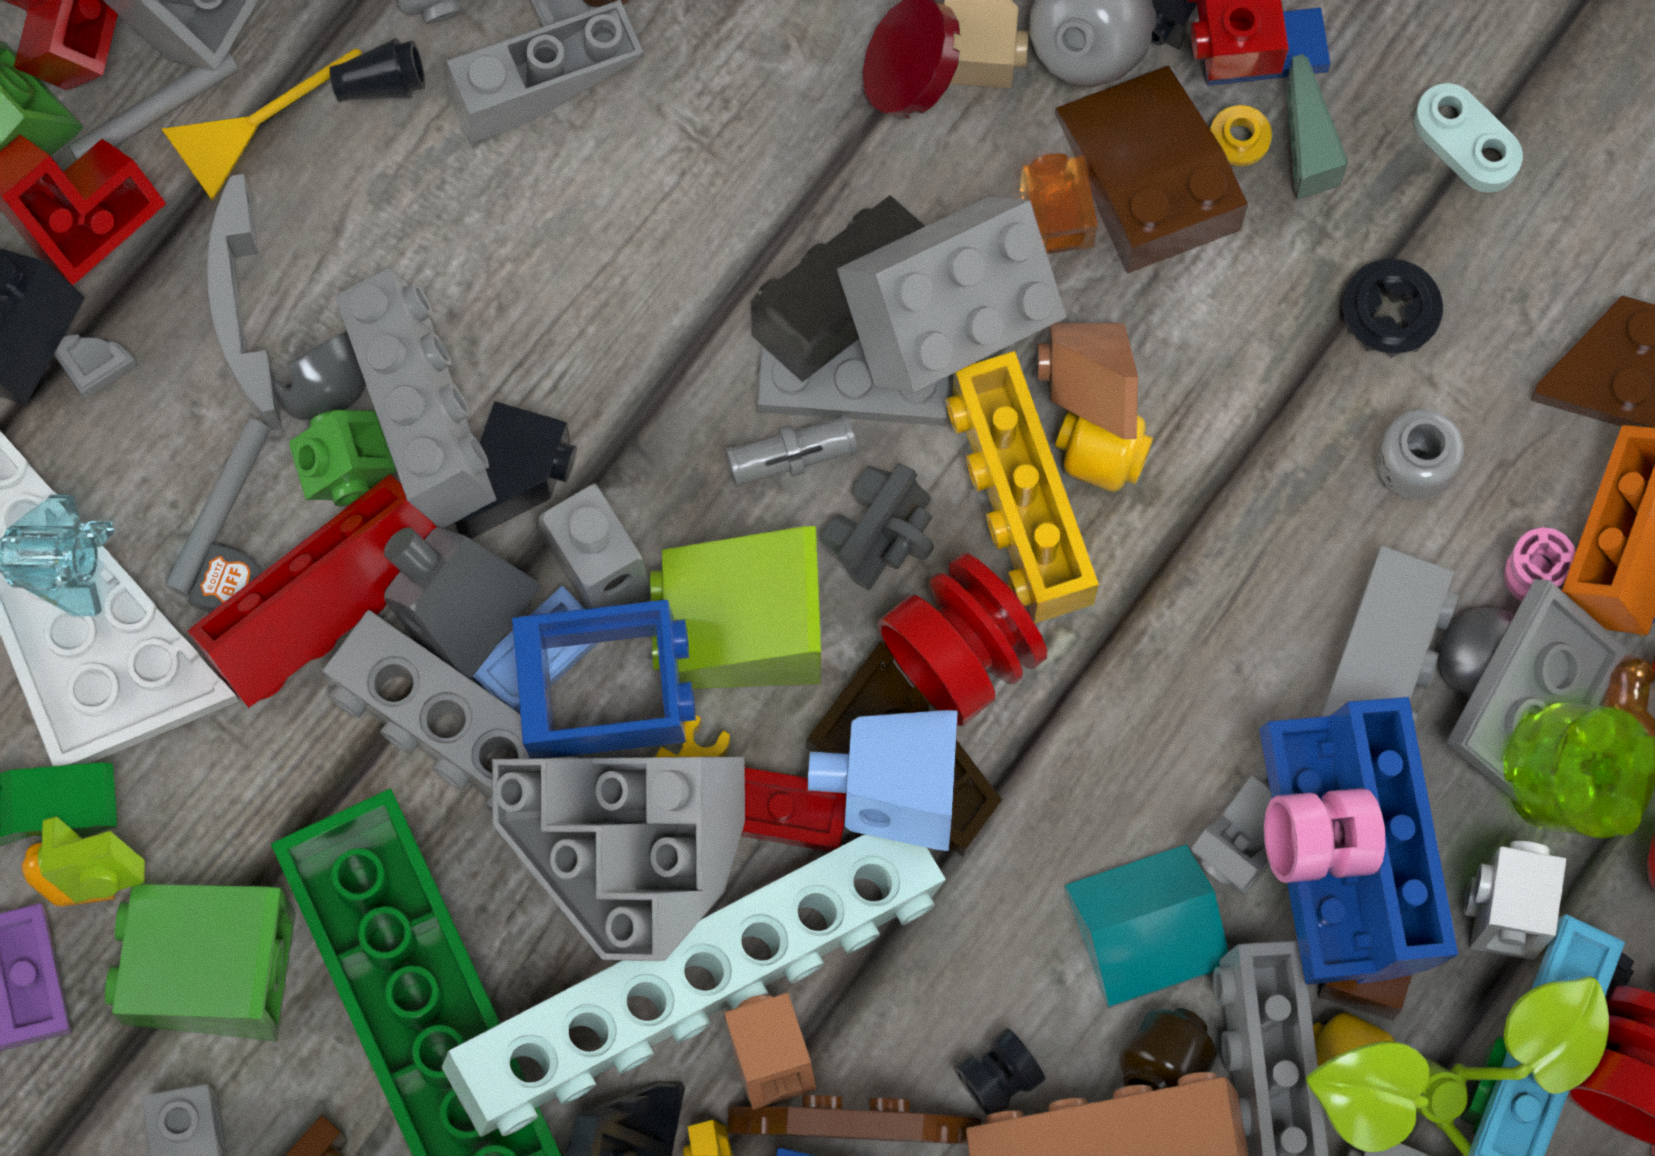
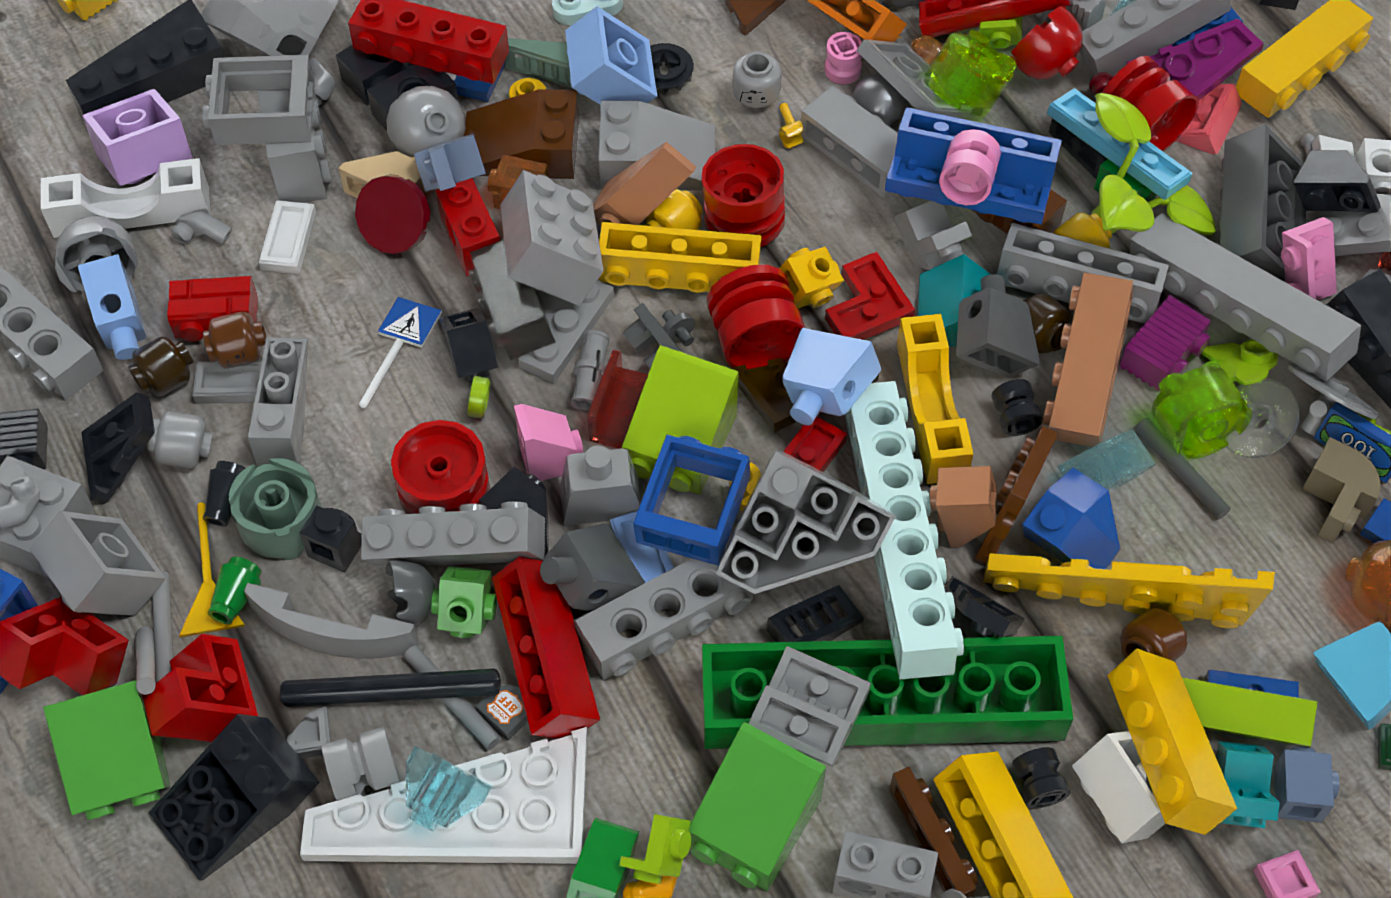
camera: 65 degrees left, 15 degrees down
white brick [1464,841,1566,960] -> none
none -> light grey bar [136,626,155,695]
none -> green cone [208,557,262,624]
none -> sand green brick [229,458,322,560]
none -> black axle [280,668,501,707]
none -> black brick [299,505,362,573]
none -> light grey wheel [321,726,400,801]
none -> piece [359,297,442,408]
none -> red wheel [391,419,490,514]
none -> sand blue brick [414,134,486,192]
none -> red brick [435,178,503,277]
none -> black slope [439,308,498,381]
none -> lime tile [467,376,491,419]
none -> bright pink slope [514,404,584,481]
none -> light blue brick [565,6,657,105]
none -> clear red panel [587,349,648,449]
none -> light grey slope [599,101,715,190]
none -> red wheel [701,144,785,247]
none -> light grey slope [749,646,872,767]
none -> black slope [767,585,864,642]
none -> yellow hand [779,103,804,149]
none -> yellow brick [780,246,844,308]
none -> red plate [825,251,916,340]
none -> yellow arch [896,314,974,484]
none -> dark grey torso [956,274,1040,378]

